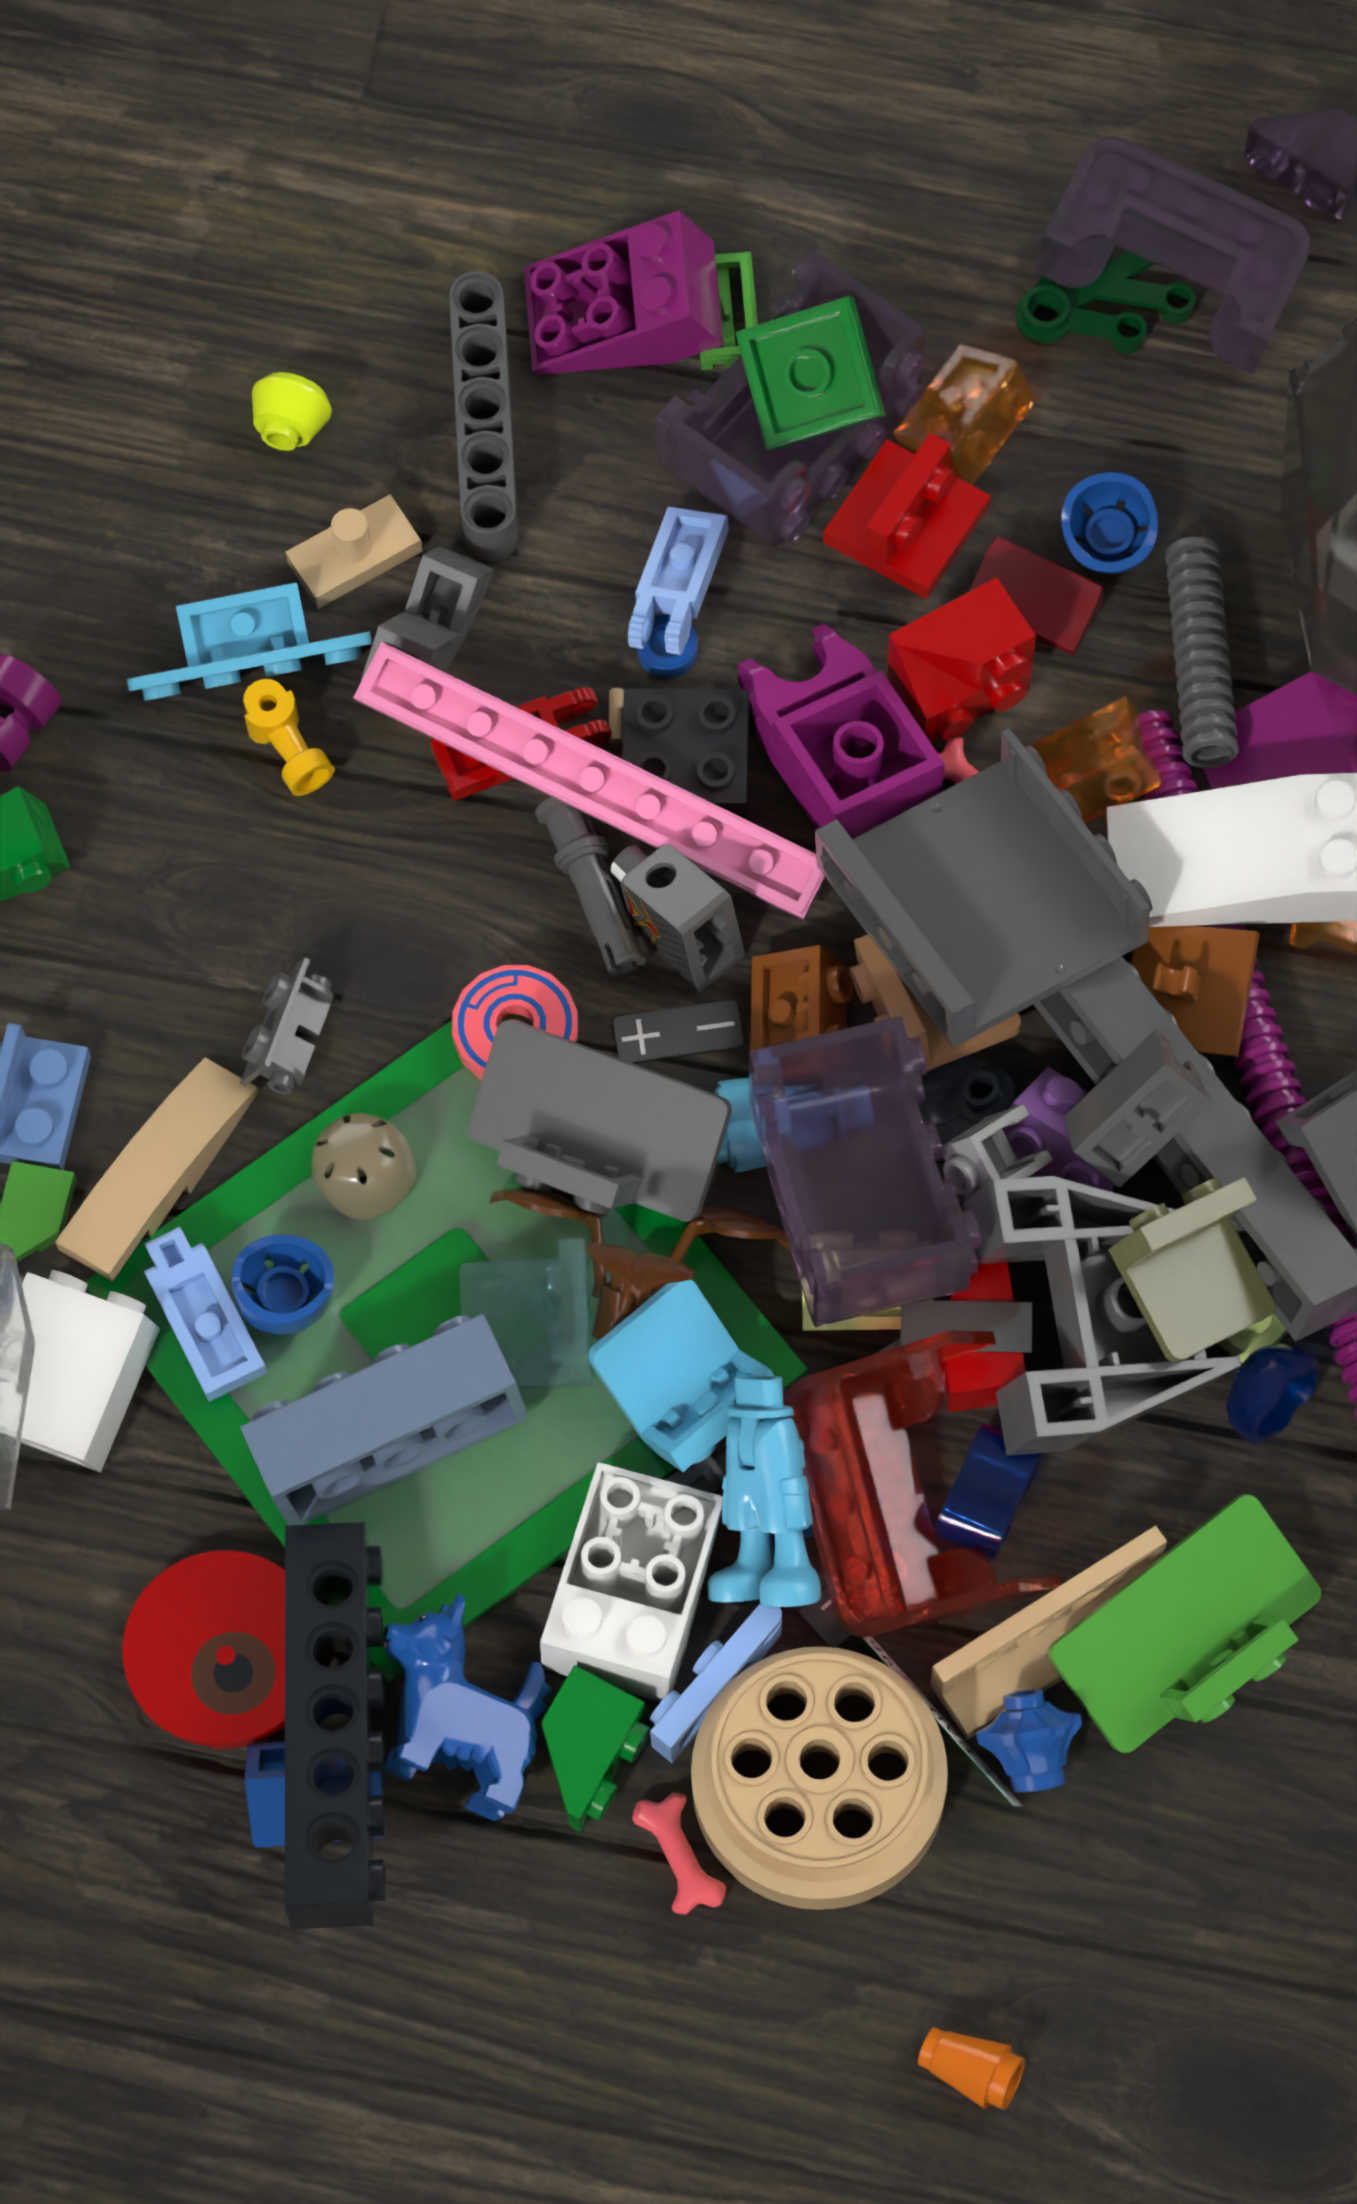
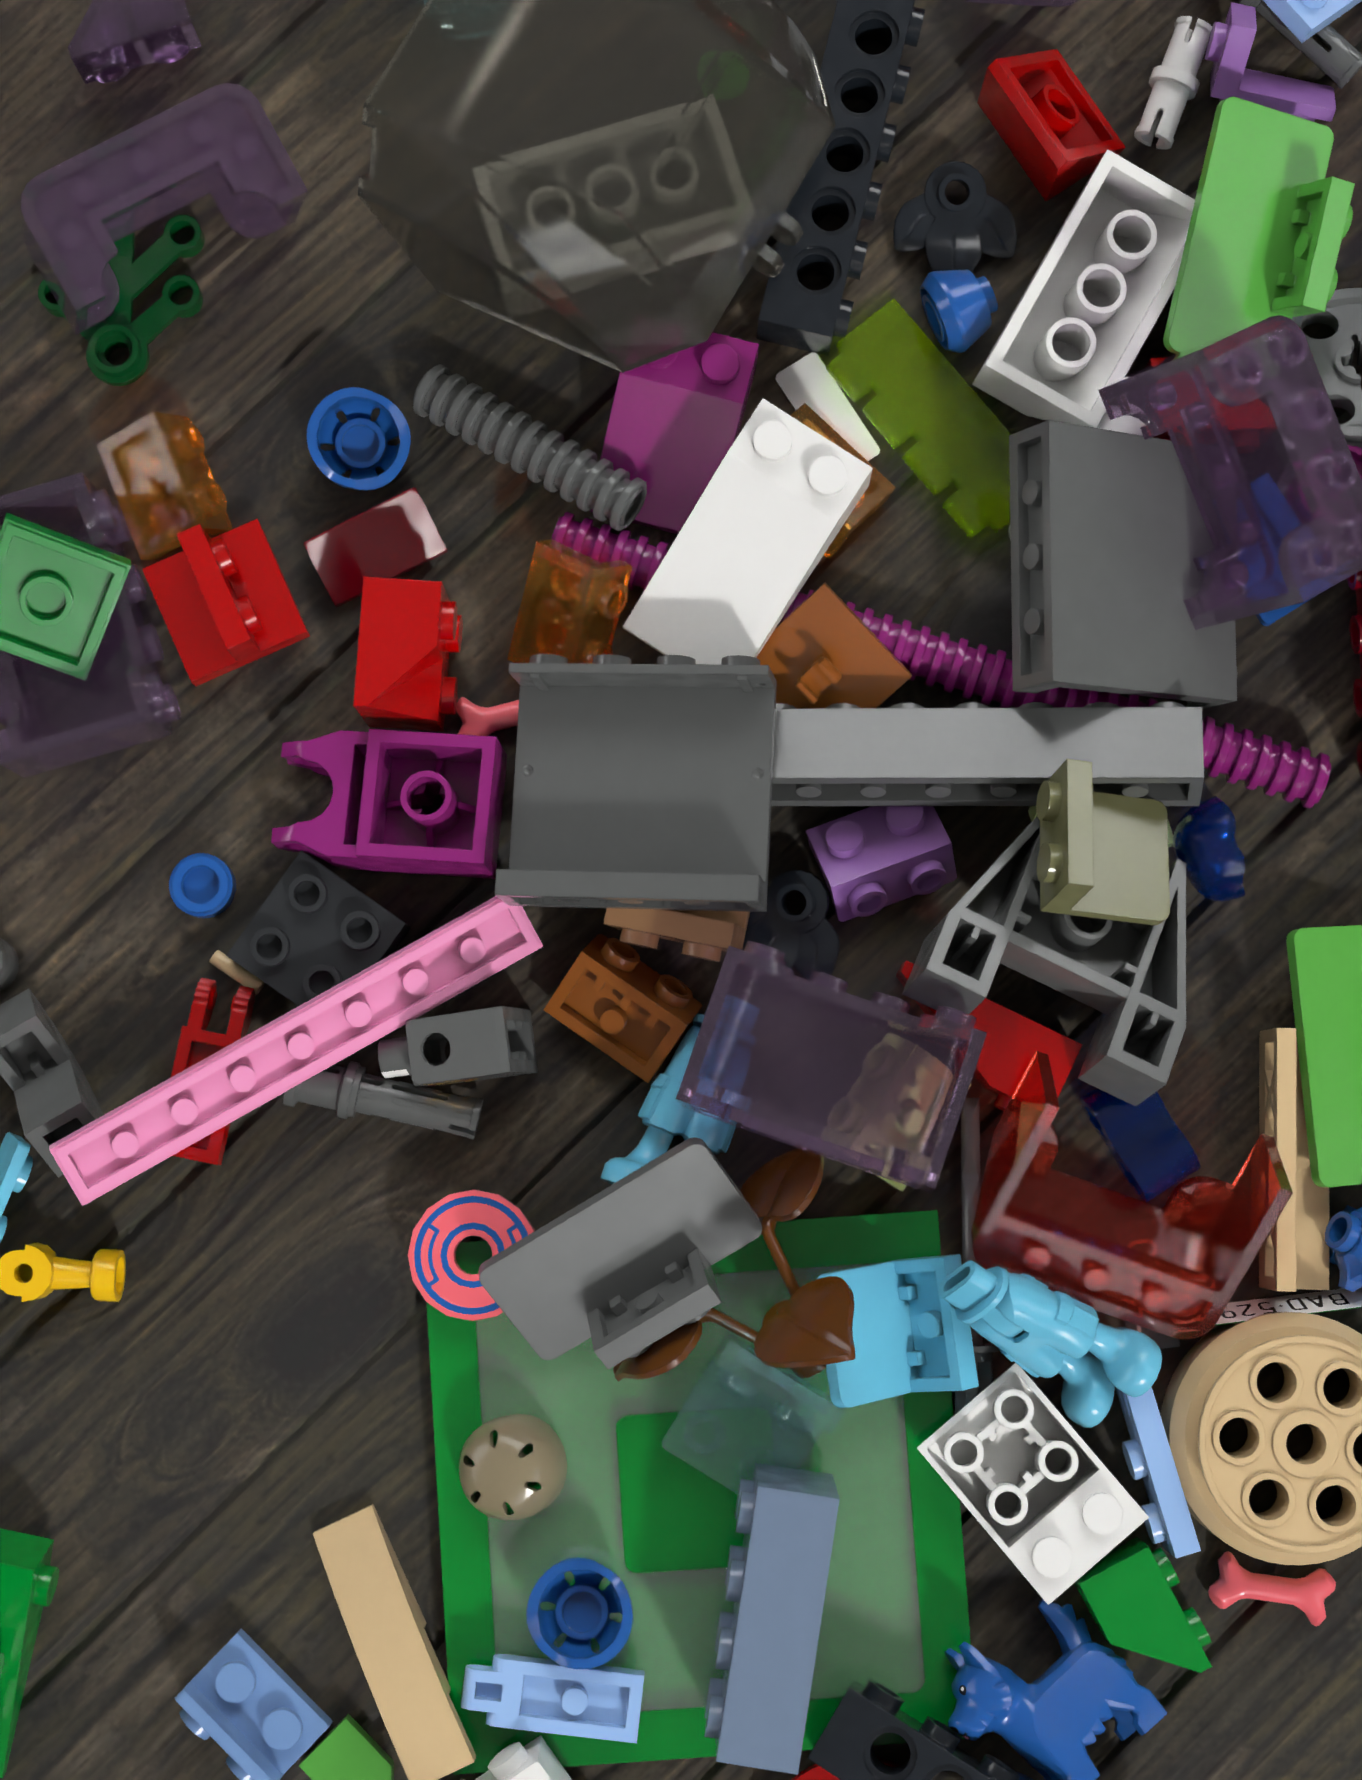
camera: 60 degrees left, 15 degrees up
dark grey hinge [240,957,334,1095] -> none
dark grey sticker [613,1000,744,1062] -> none
light blue hinge [627,507,729,655] -> none
dark grey sticker [900,1300,1032,1353] -> none
light grey window [939,1104,1053,1200] -> none
dark grey hinge [1064,1030,1212,1188] -> none

